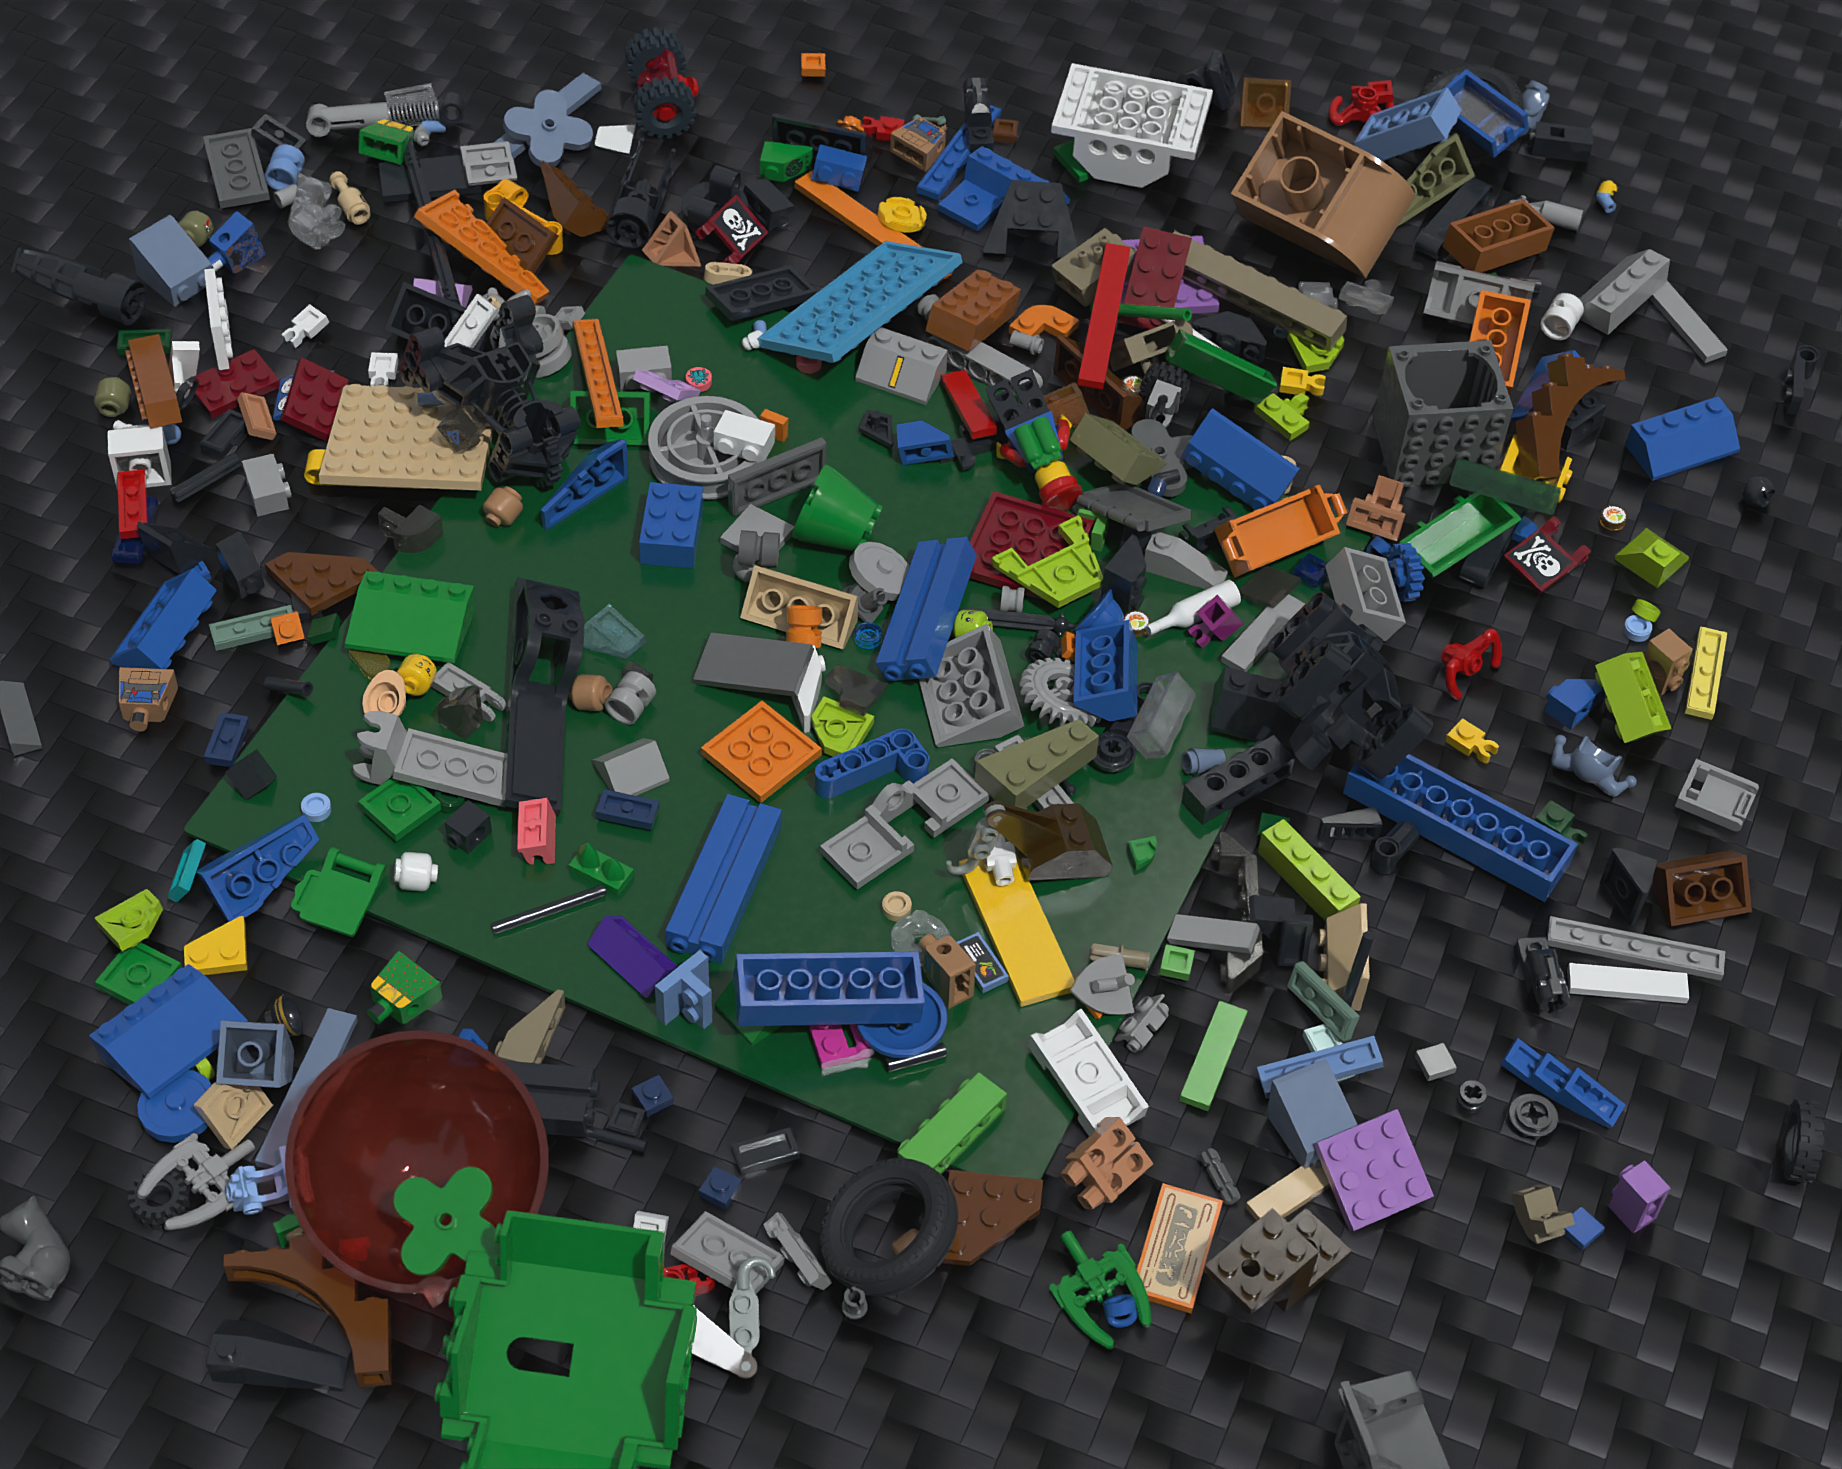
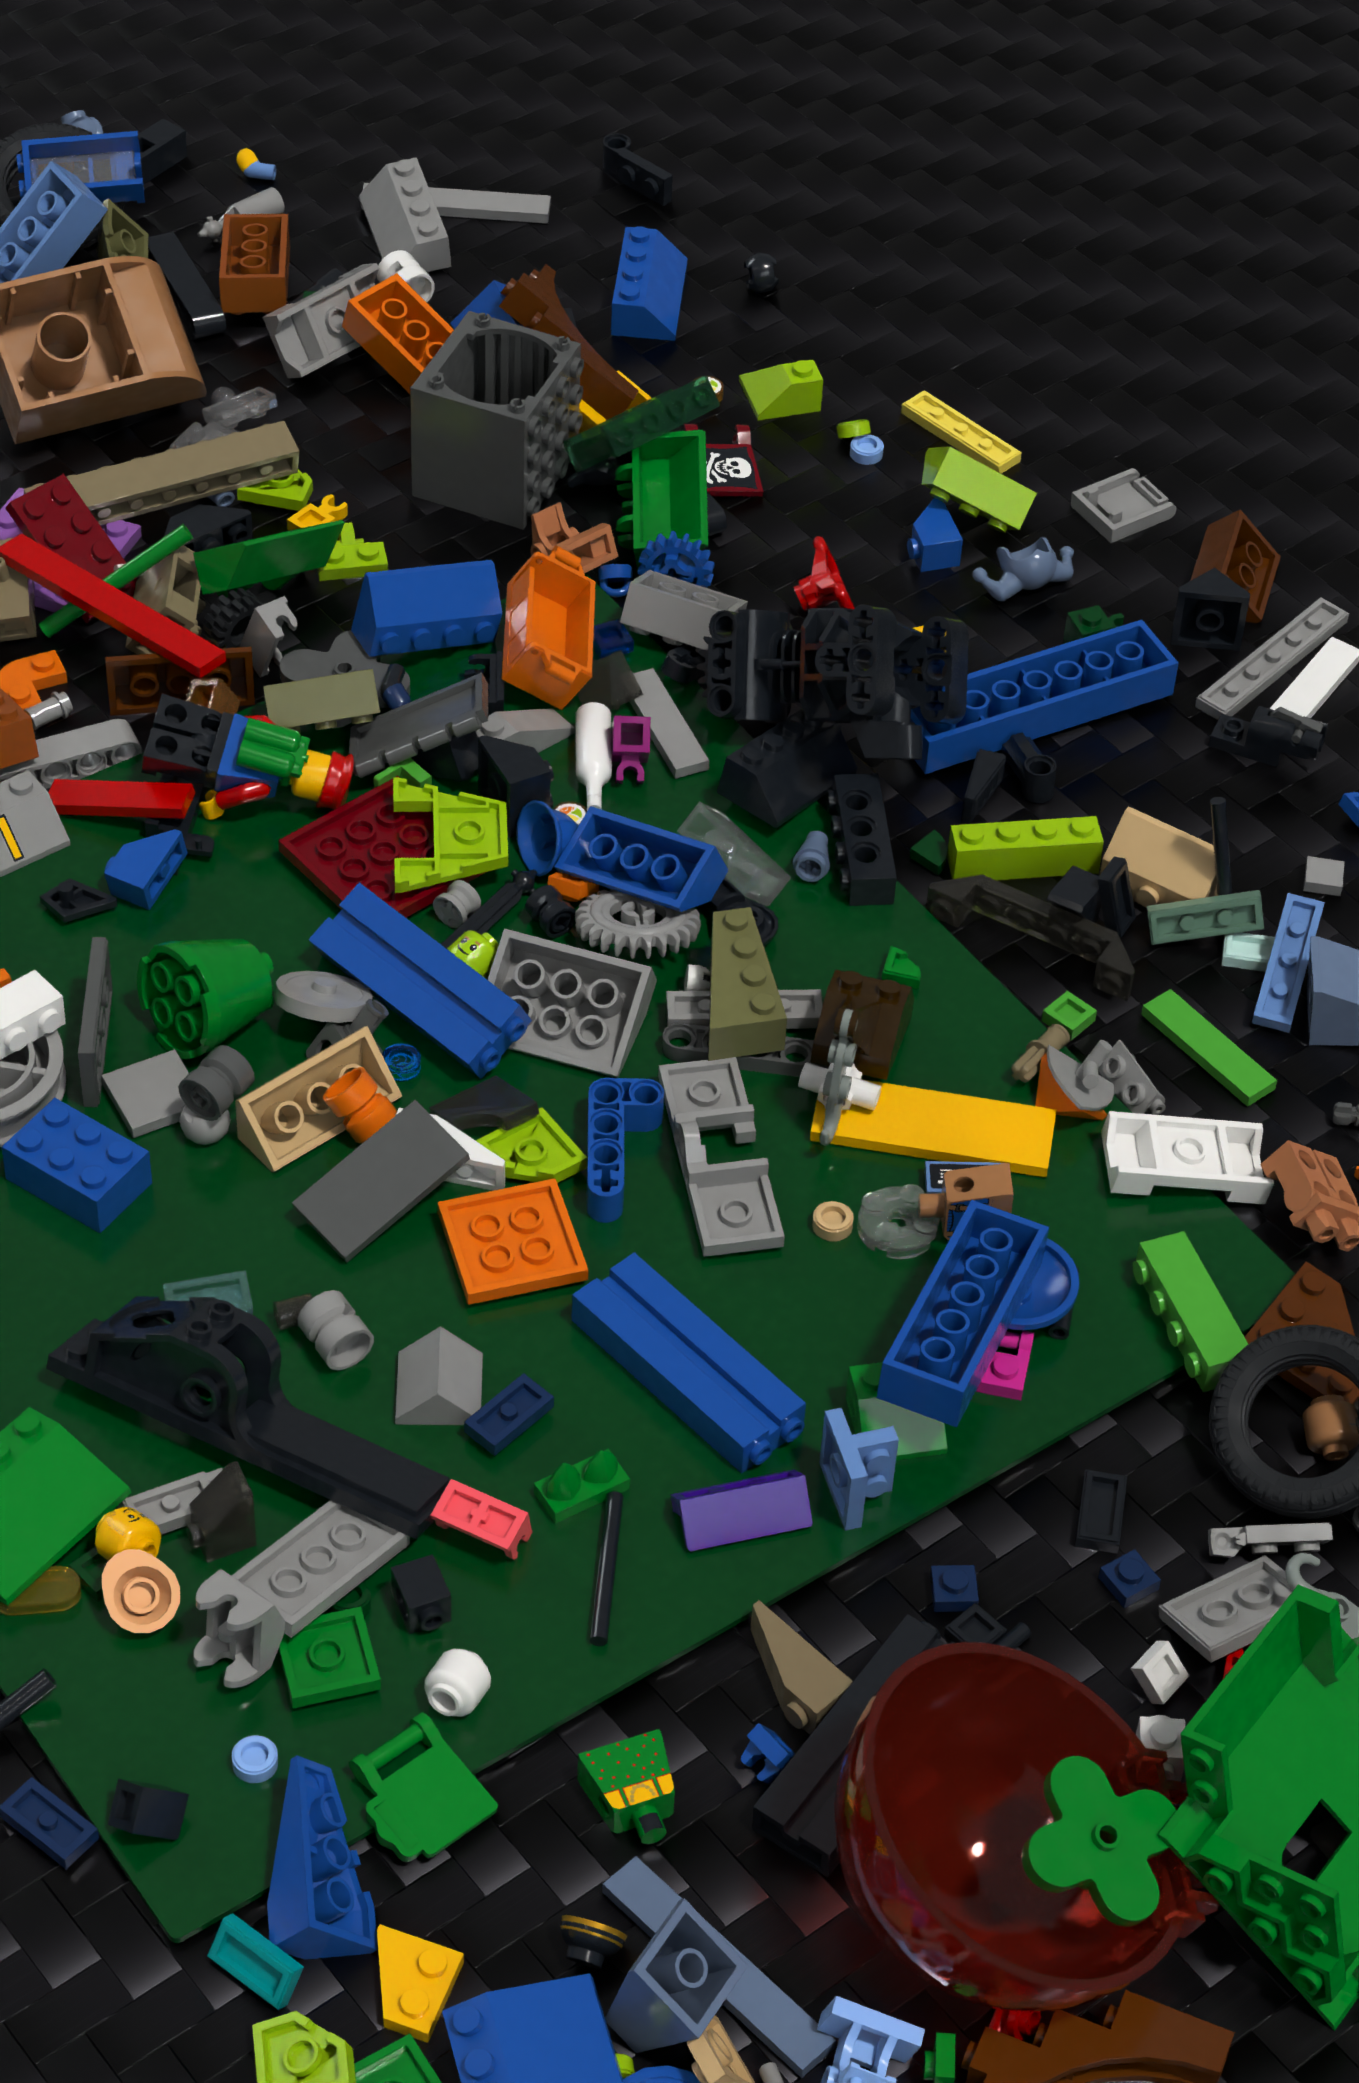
camera: 60 degrees left, 5 degrees down
medium nougat head [569,674,612,712] -> none
light grey tile [1167,914,1260,954] -> none
medium nougat brick [1644,629,1693,696] -> none

